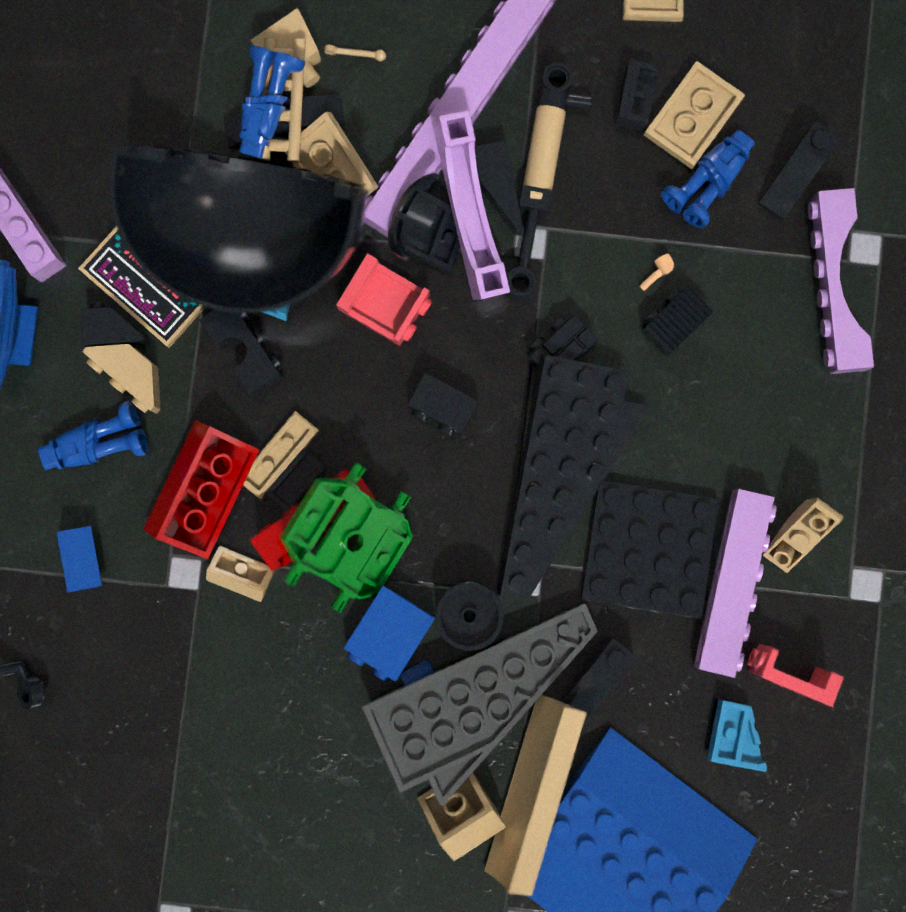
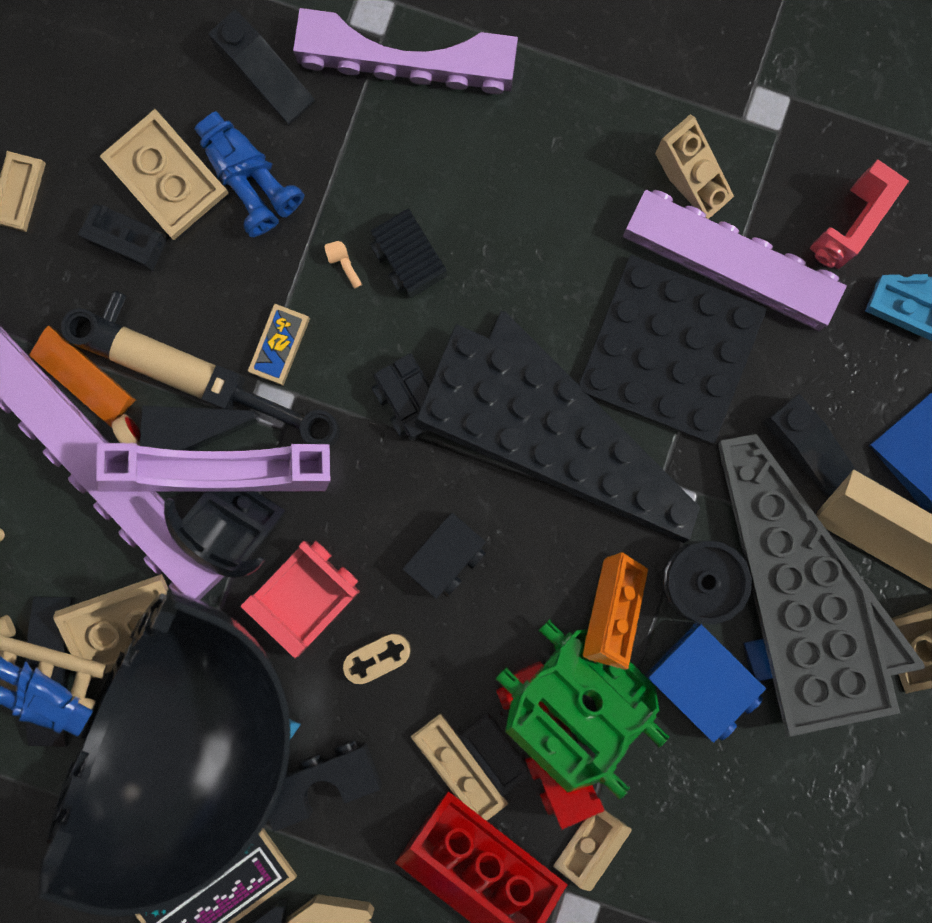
camera: 75 degrees left, 0 degrees up
none -> orange slope [29,325,136,427]
none -> tan tile [112,414,141,446]
none -> tile [248,304,310,386]
none -> tan beam [343,633,411,684]
none -> orange slope [583,552,648,670]

